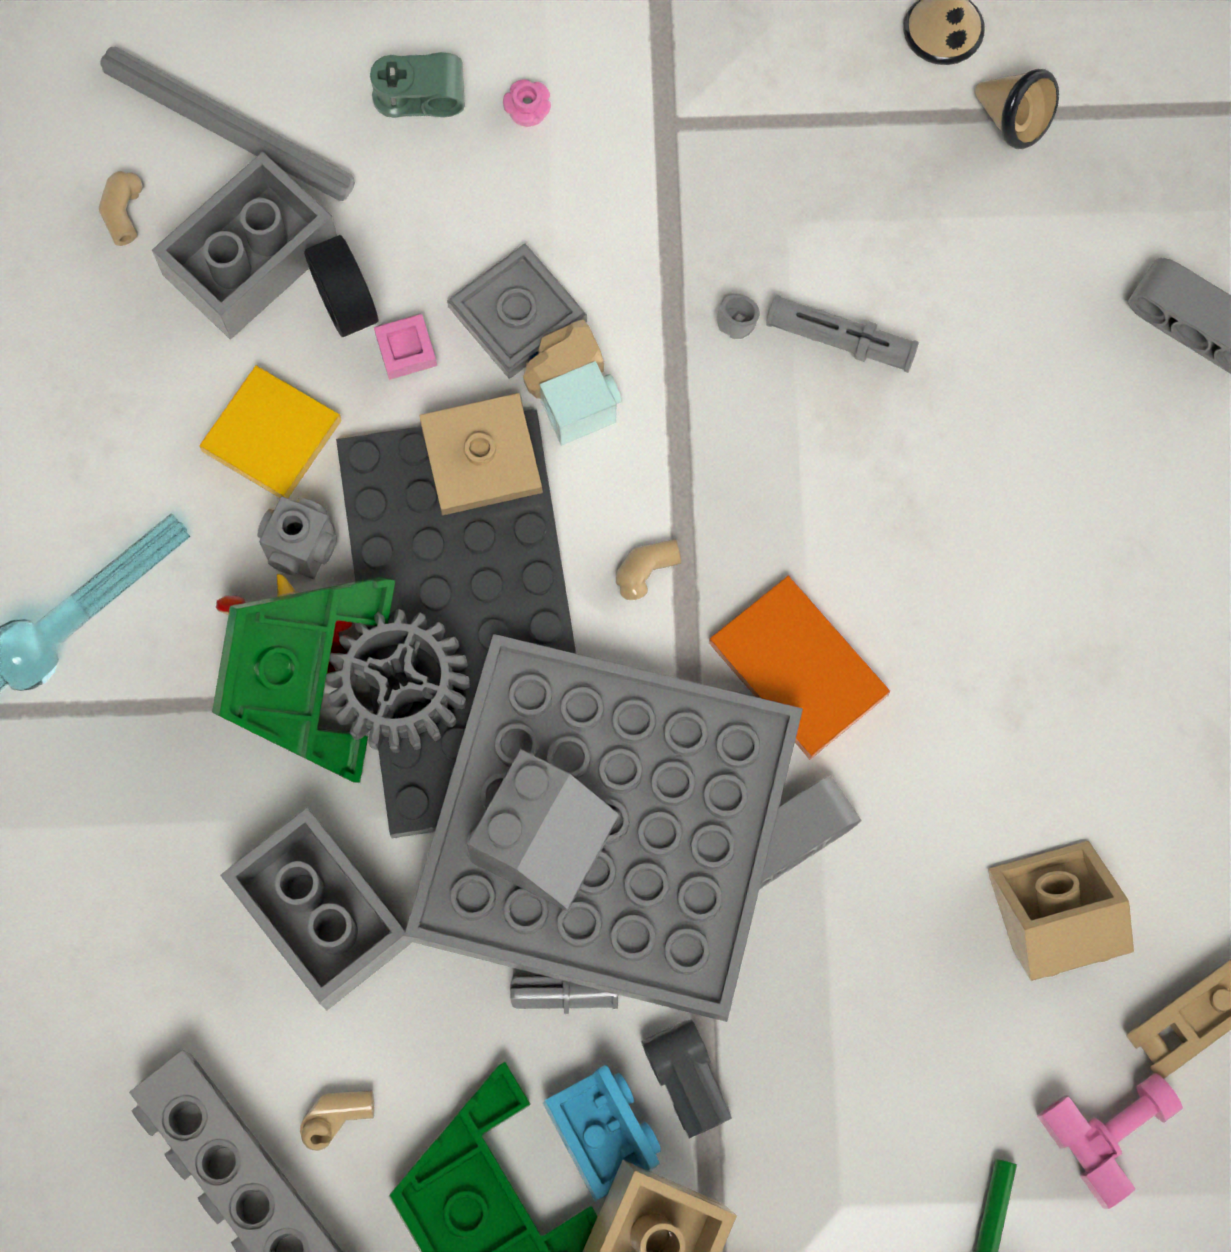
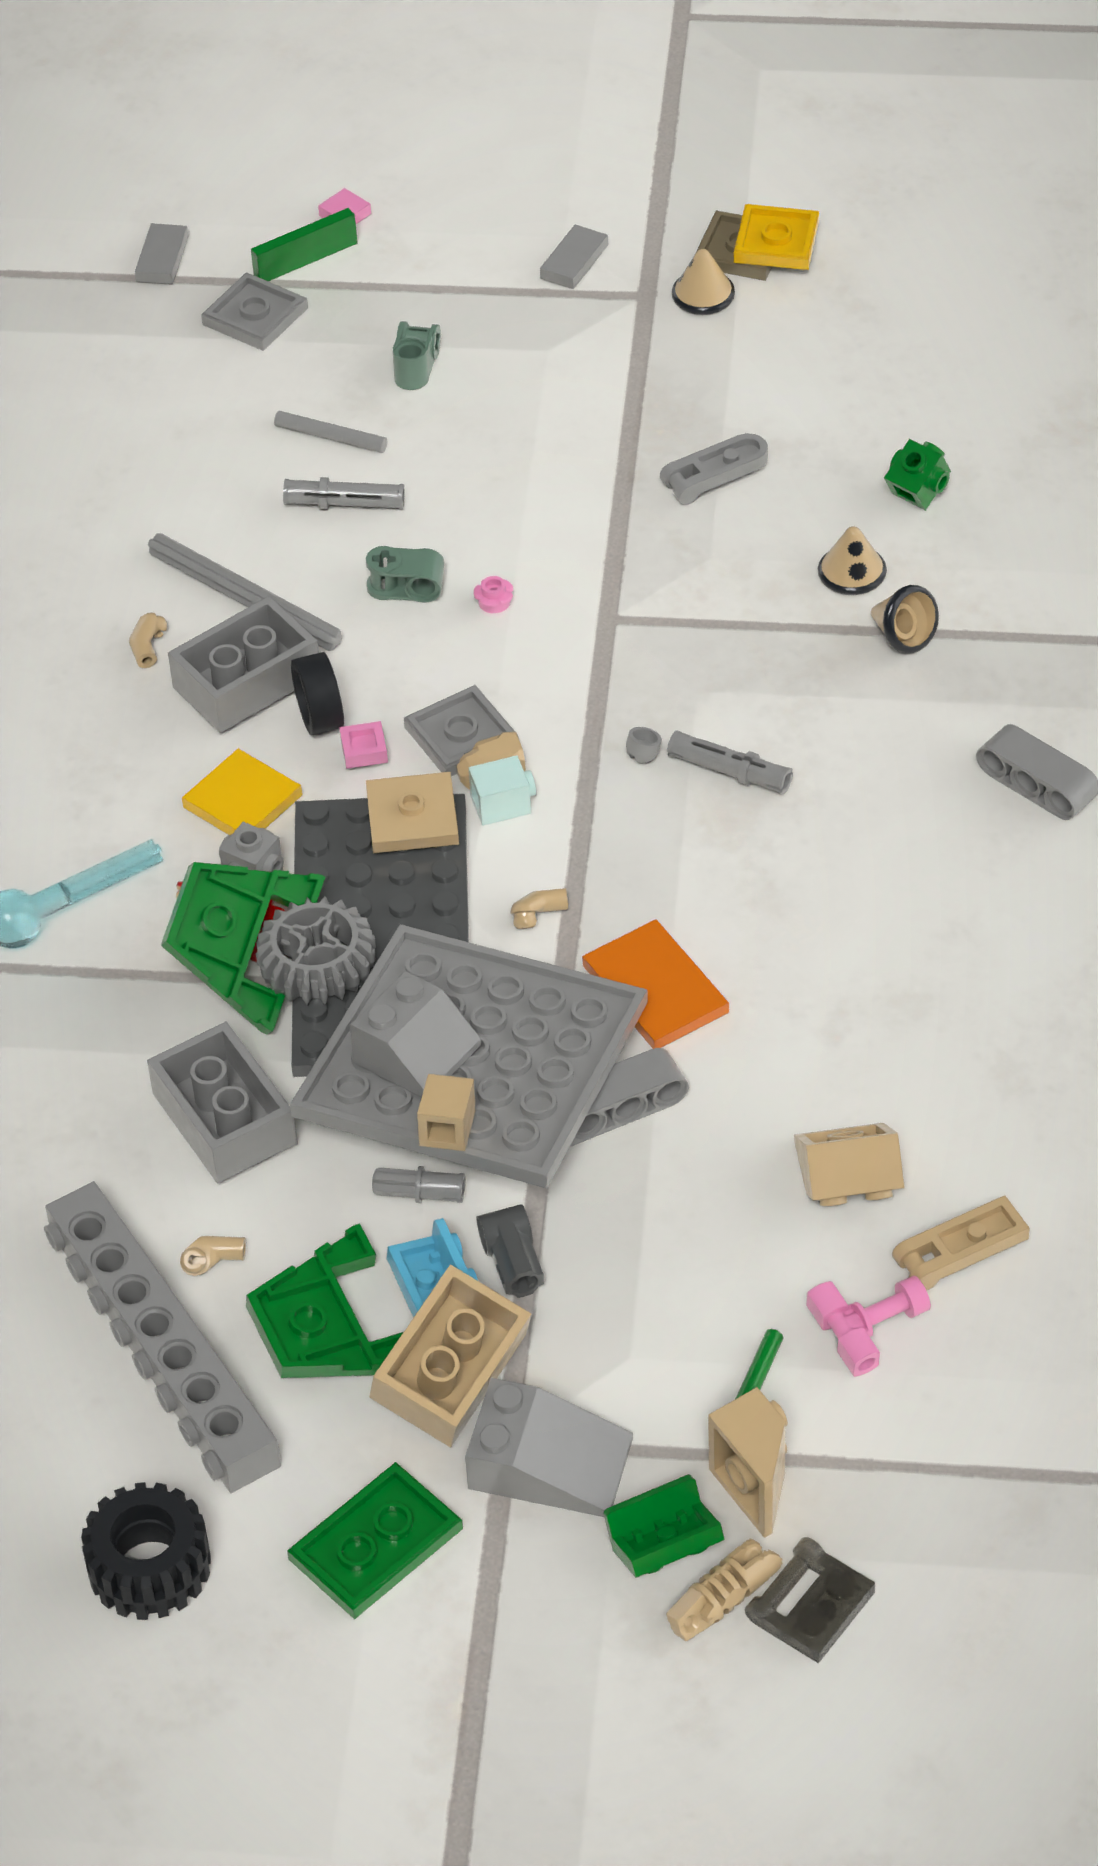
camera: 10 degrees right, 25 degrees down
none -> tan brick [417,1074,476,1151]

